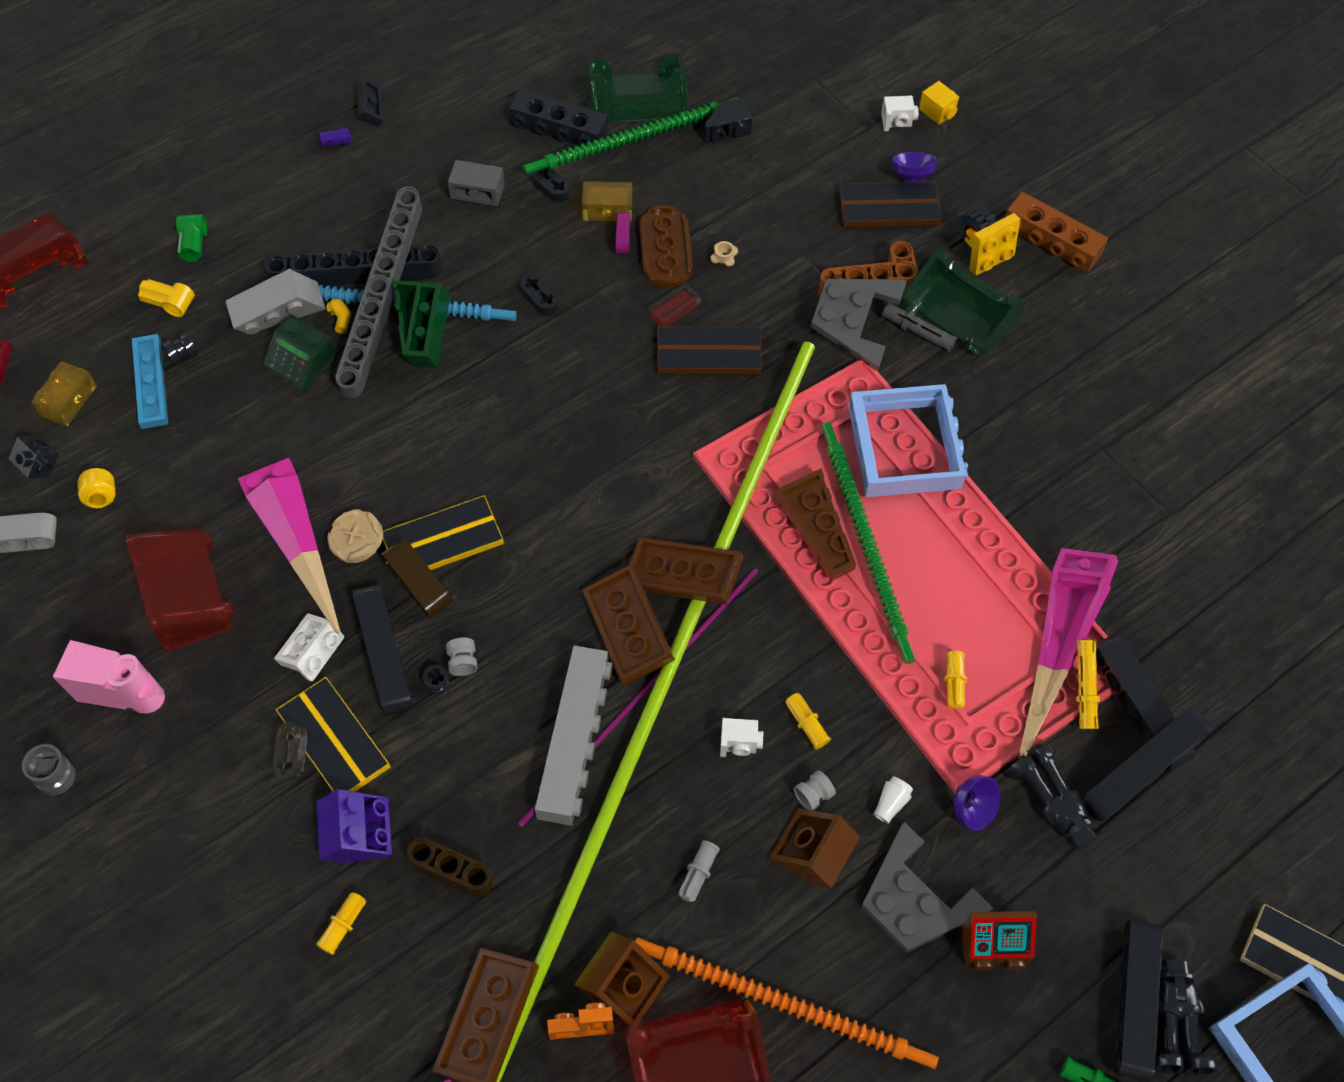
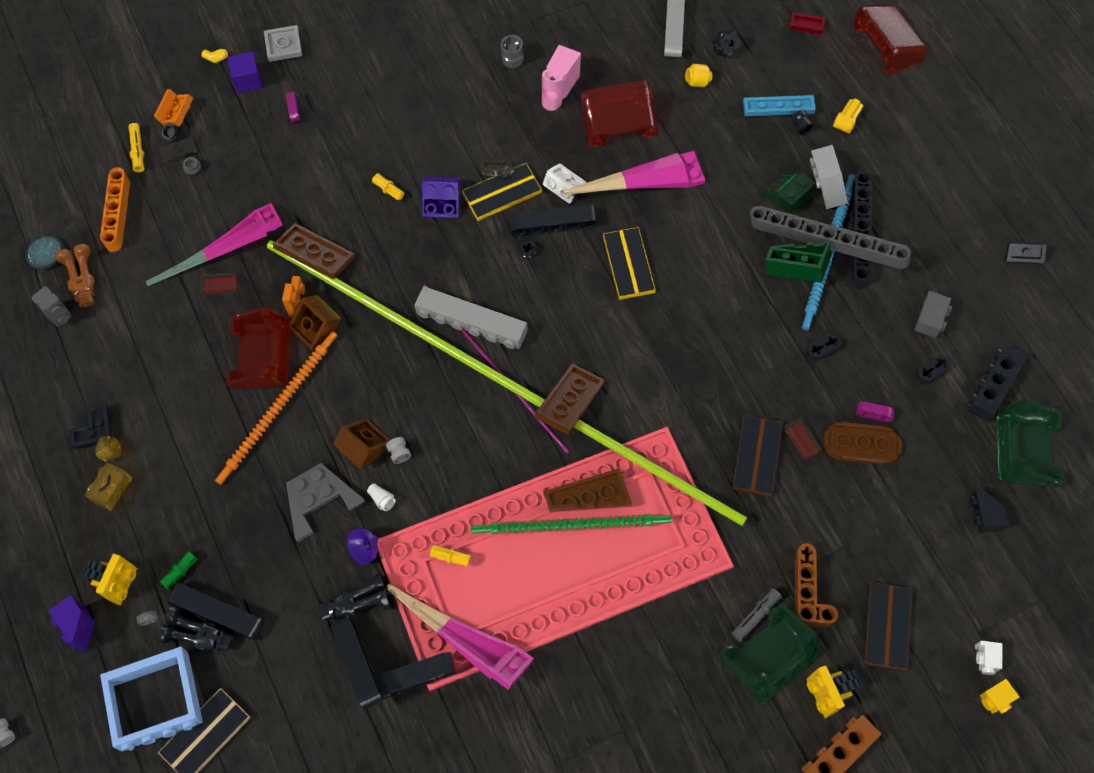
camera: 105 degrees right, 5 degrees up
clear yellow brick [32,361,97,427] -> none
green piece [176,214,207,262] -> none
dark purple pin [319,126,351,148] -> none
yellow arm [326,299,352,334] -> none
tan tile [327,510,383,563] -> none
dark brown beam [381,538,453,618] -> none
dark brown beam [407,838,493,898] -> none
light grey wheel [446,638,478,676] -> none
green hose [522,97,738,175] -> none
clear yellow brick [582,181,633,221] -> none
reddish brown tile [582,564,675,686] -> none
light grey axle [679,841,720,902] -> none
tan plate [710,241,738,266] -> none
white brick [720,718,763,757] -> none
yellow axle [786,693,831,750] -> none
dark grey wing [811,279,907,371] -> none
light blue window [848,384,968,498] -> none
dark purple piece [892,152,937,183] -> none
slope [961,911,1037,971] -> none
yellow pin [1076,640,1100,729] -> none

